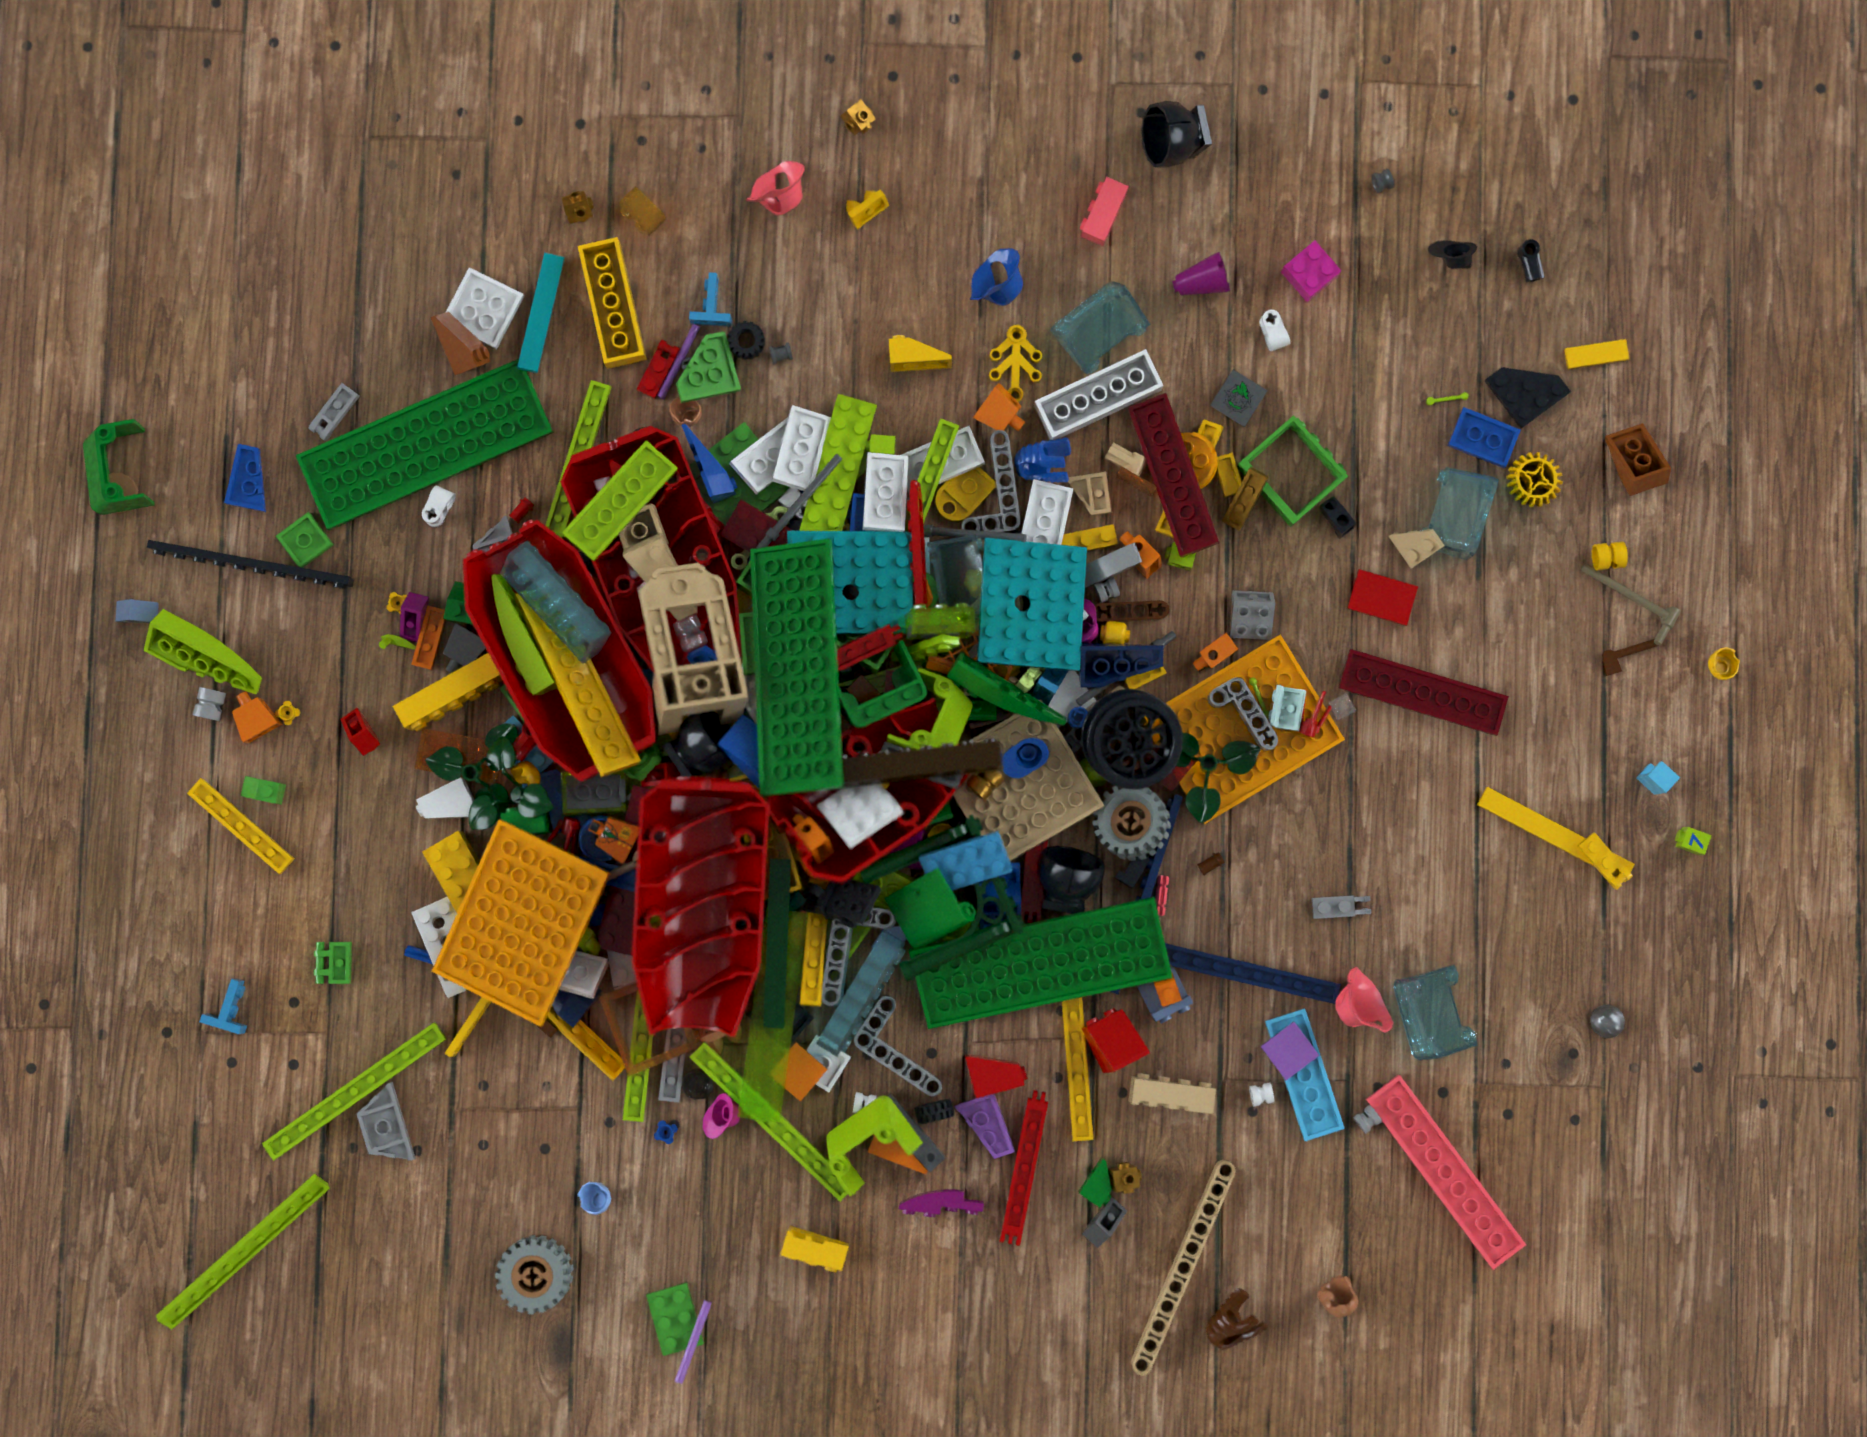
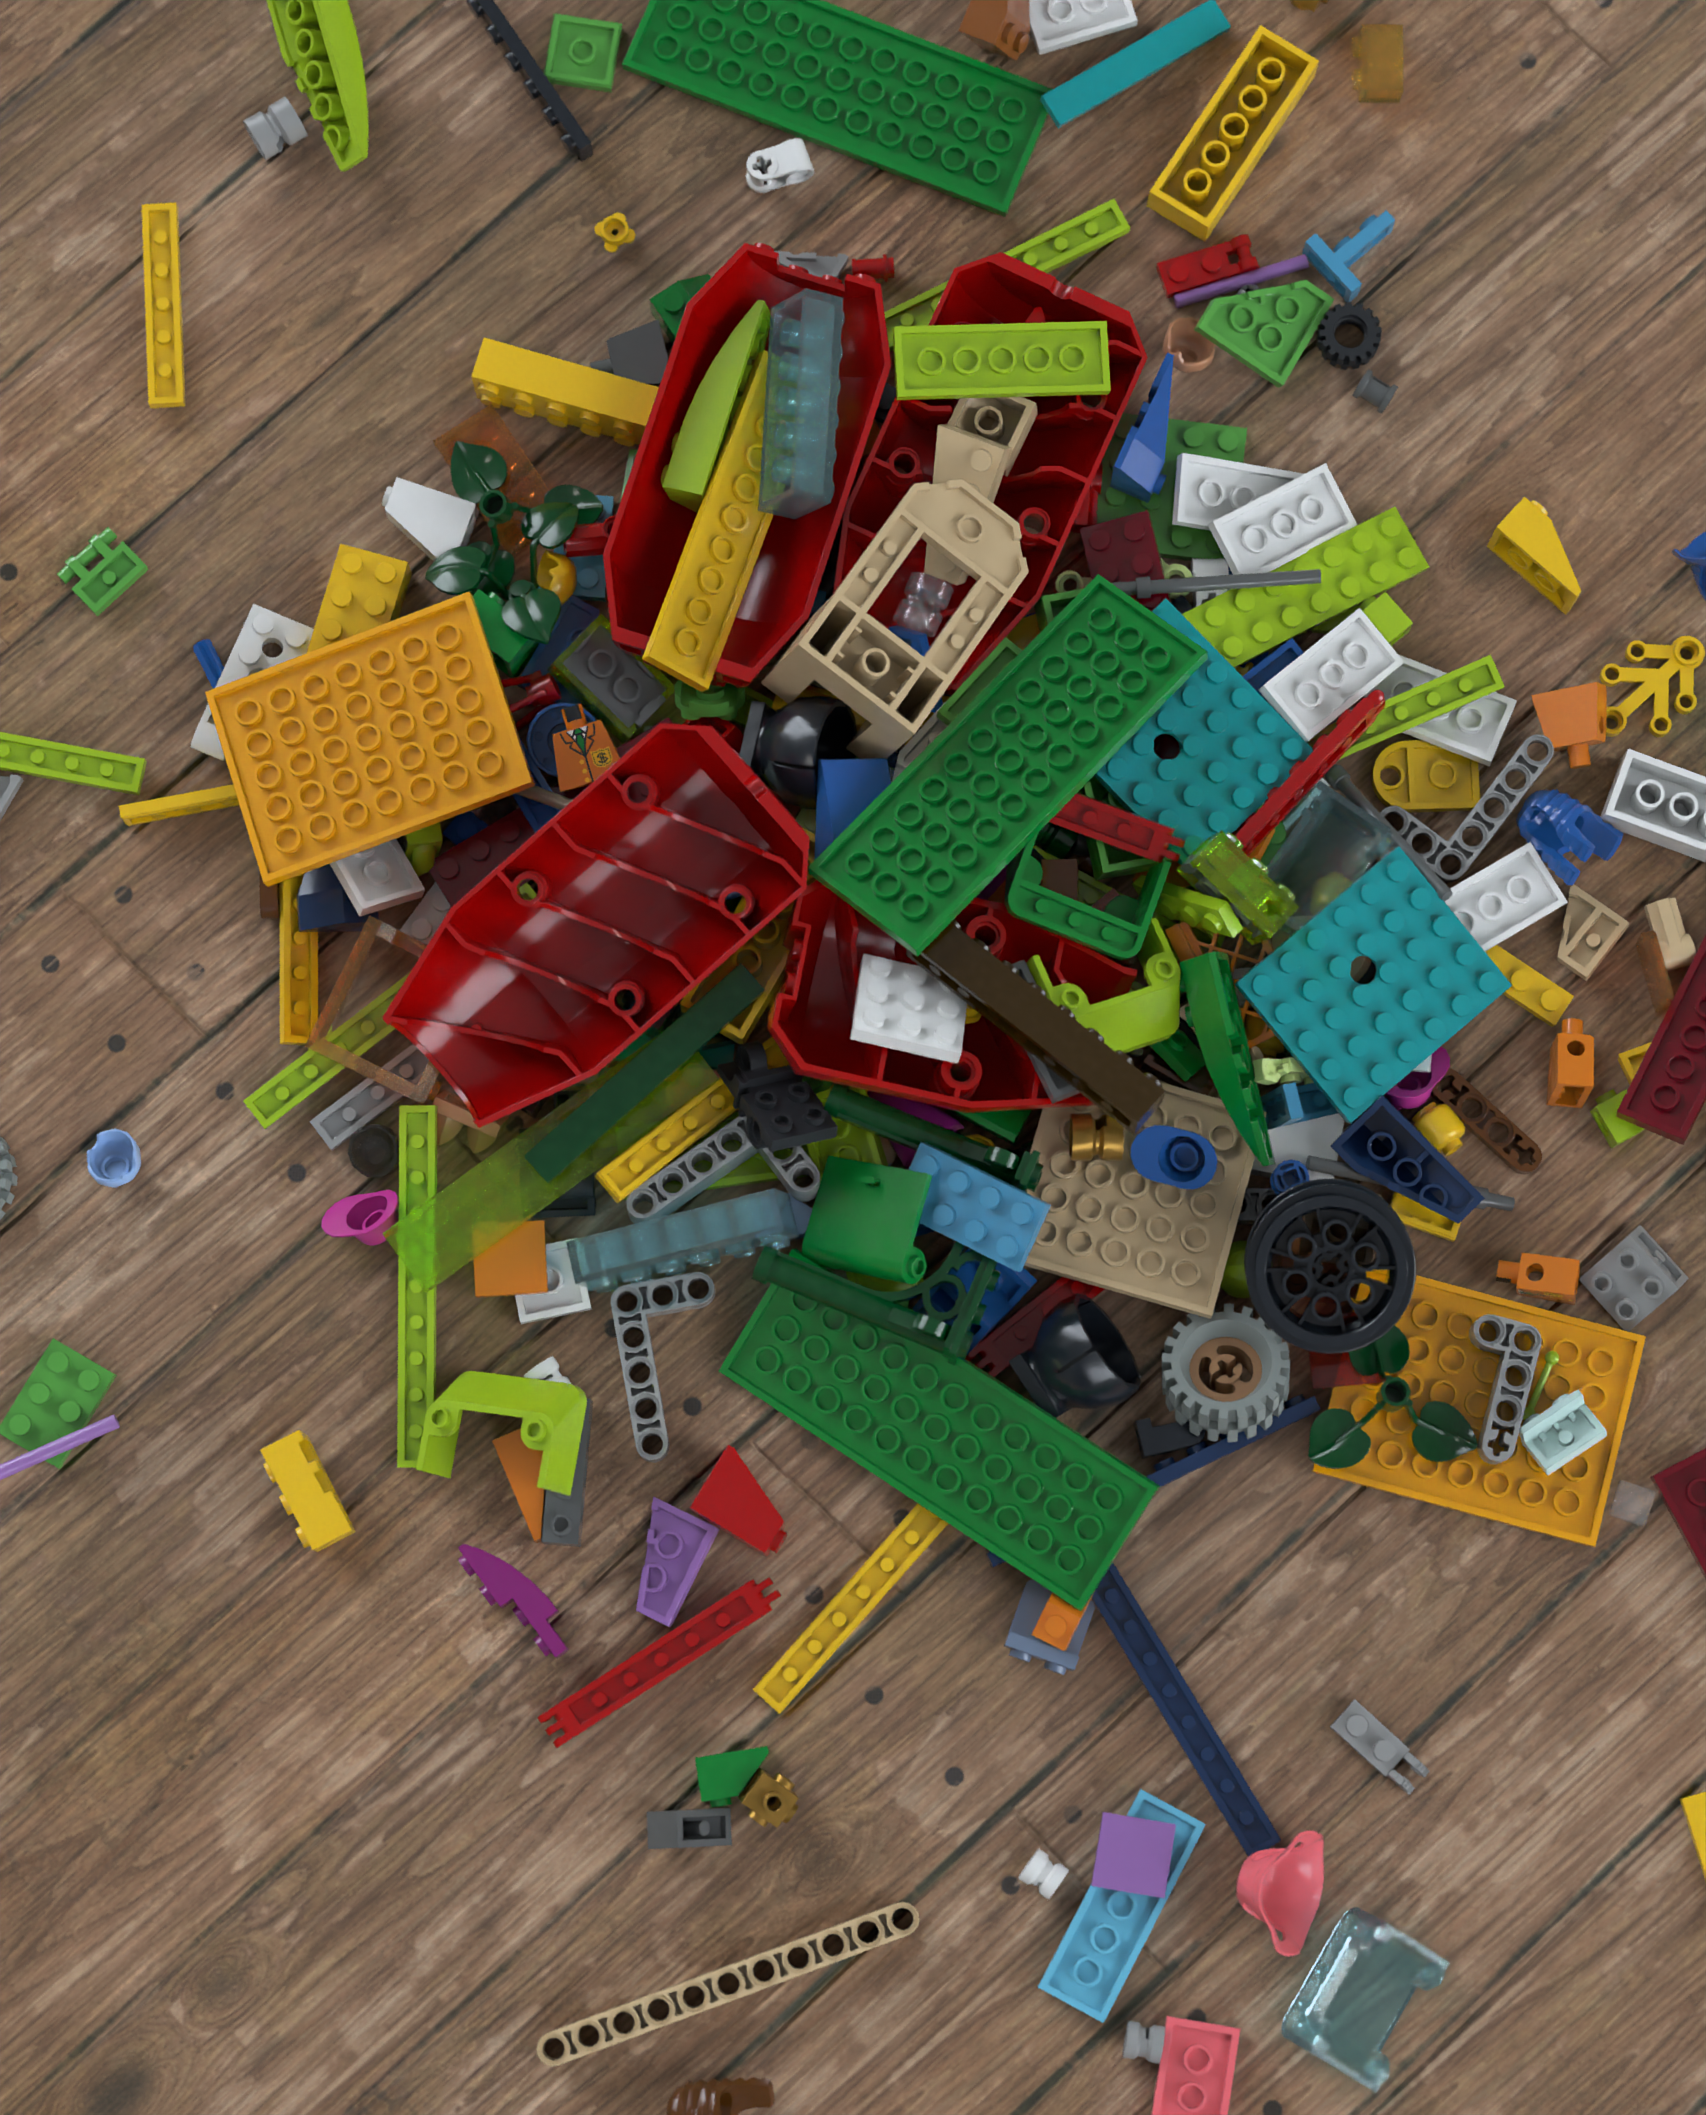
camera: 45 degrees right, 5 degrees down
orange torso [232,691,283,744] -> none
bright green slope [241,776,286,805] -> none
yellow plate [275,701,300,725] -> none
red slope [340,708,381,756] -> none
lime bar [379,634,416,650] -> none
magenta slope [400,592,429,642] -> none
orange plate [411,605,446,670] -> none
blue plate [654,1120,678,1144] -> none
coral piece [746,161,805,216] -> none
orange torso [791,814,835,865] -> none
yellow tile [846,190,890,229] -> none
black tyre [915,1099,954,1124] -> none
red slope [1081,1008,1150,1073] -> none
light grey slope [1085,543,1143,588] -> none
light grey wheel [1094,577,1120,603] -> none
tan wedge [1128,1073,1216,1114] -> none
coral axle [1155,875,1169,916] -> none
reddish brown pin [1197,852,1225,875] -> none
red plant [1299,691,1332,738] -> none

